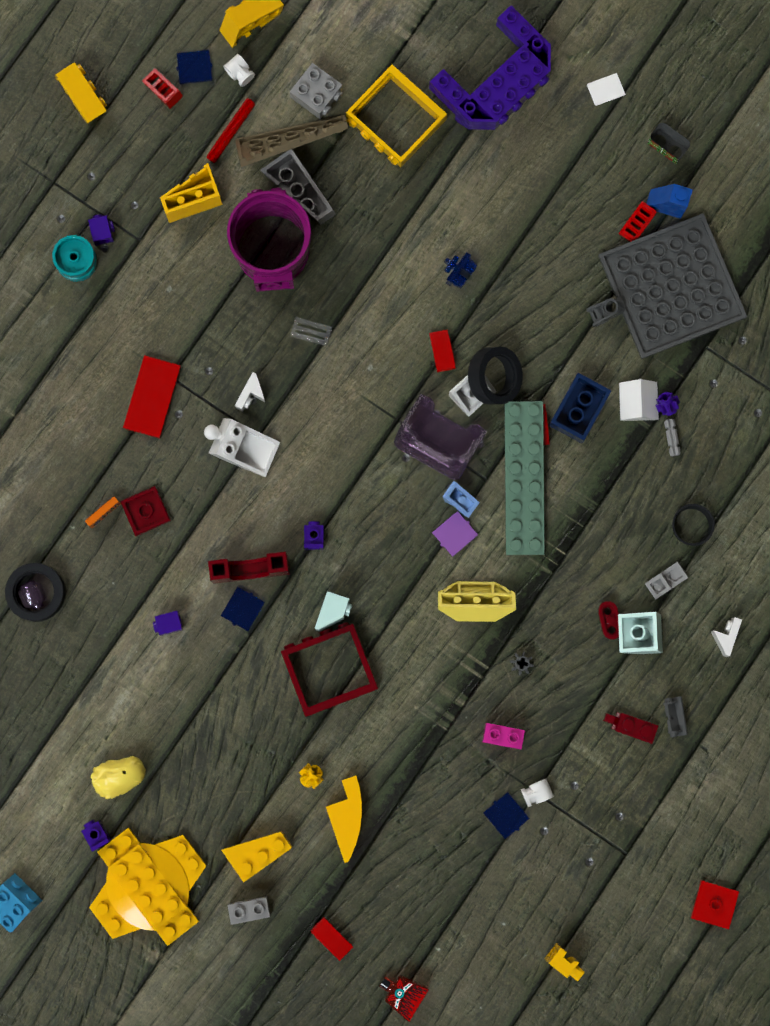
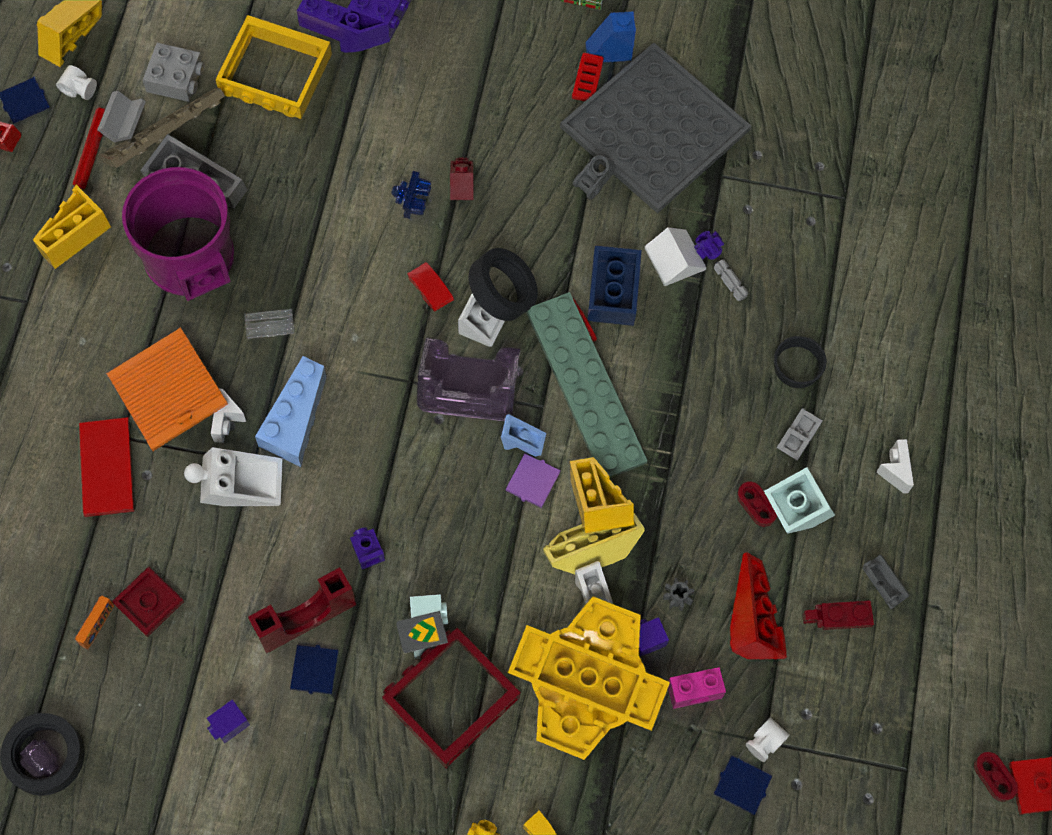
camera: 25 degrees left, 15 degrees down
none -> light grey panel [97,91,146,142]
none -> orange door [106,328,228,451]
none -> light blue wedge [255,356,326,467]
none -> dark grey sticker [396,611,448,653]
none -> dark red slope [450,157,473,200]
none -> yellow plate [508,596,670,760]
none -> yellow wedge [570,457,634,533]
none -> white slope [575,561,613,604]
none -> dark purple brick [639,617,669,657]
none -> red wedge [730,552,787,659]
none -> dark red plate [974,752,1018,802]

